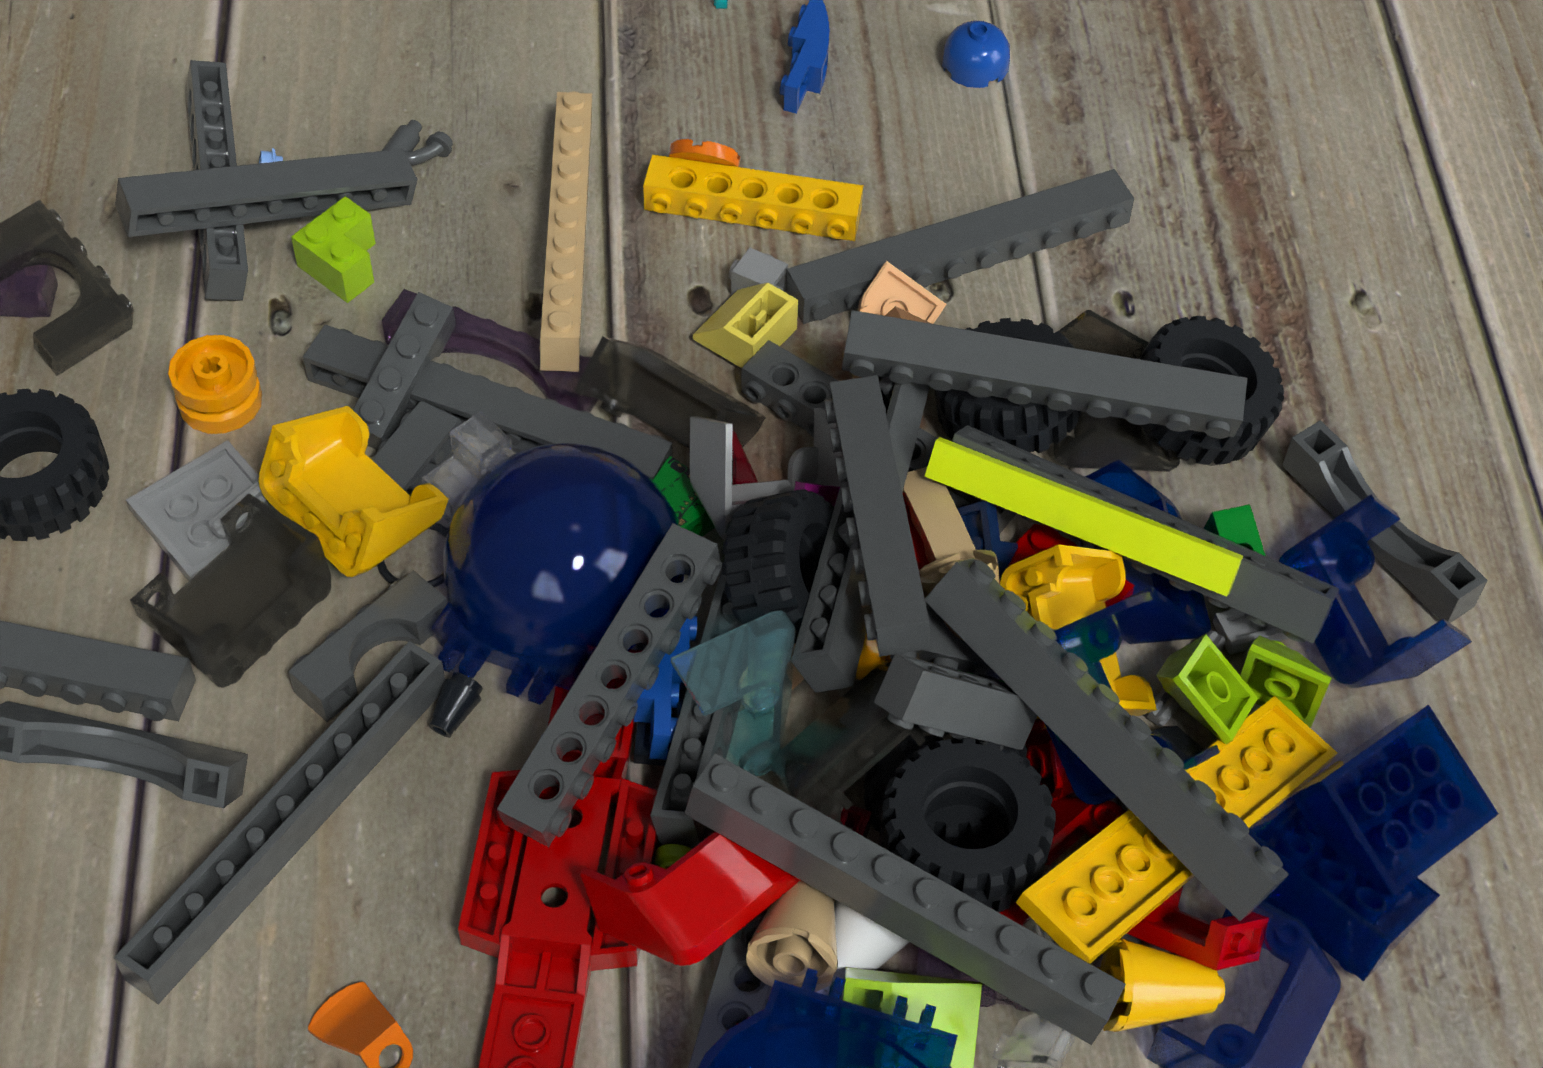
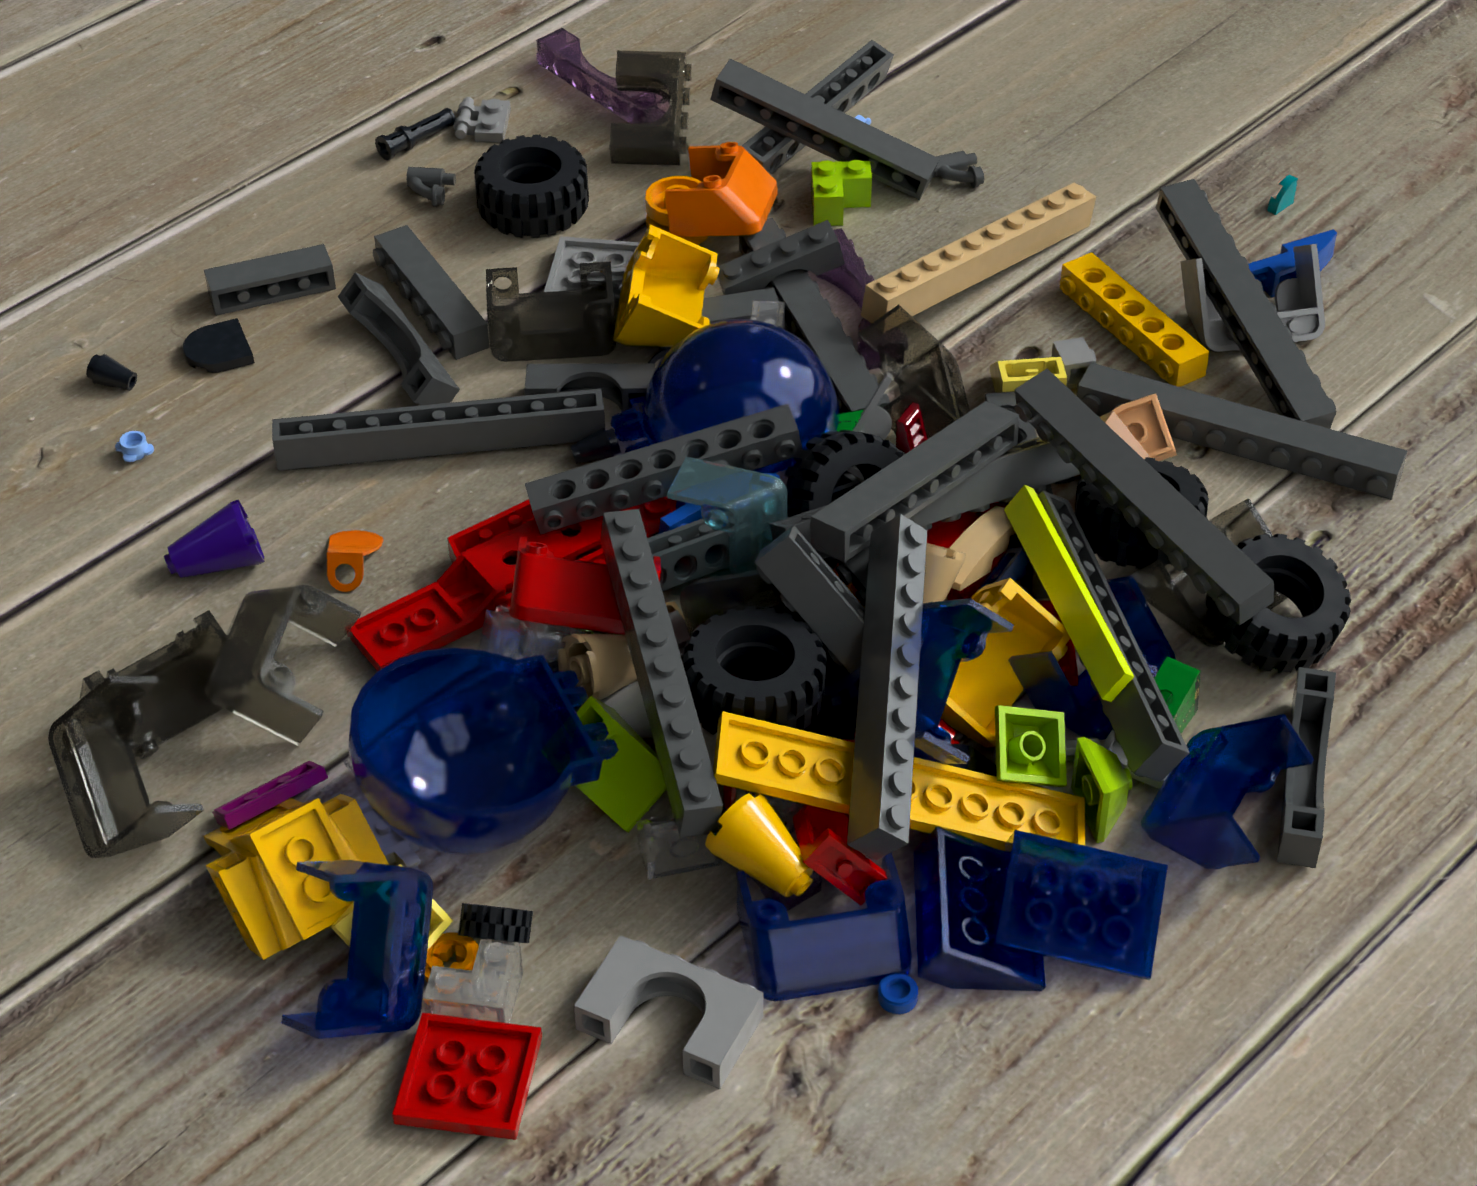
camera: 50 degrees right, 10 degrees down
orange tile [669,139,740,167] -> none
blue cylinder [942,21,1010,88] -> none
none -> clear slope [478,606,594,672]
none -> orange windscreen [665,142,778,237]
none -> blue tile [878,973,918,1014]
none -> dark grey brick [1156,179,1337,429]
none -> light grey windscreen [1180,244,1325,352]

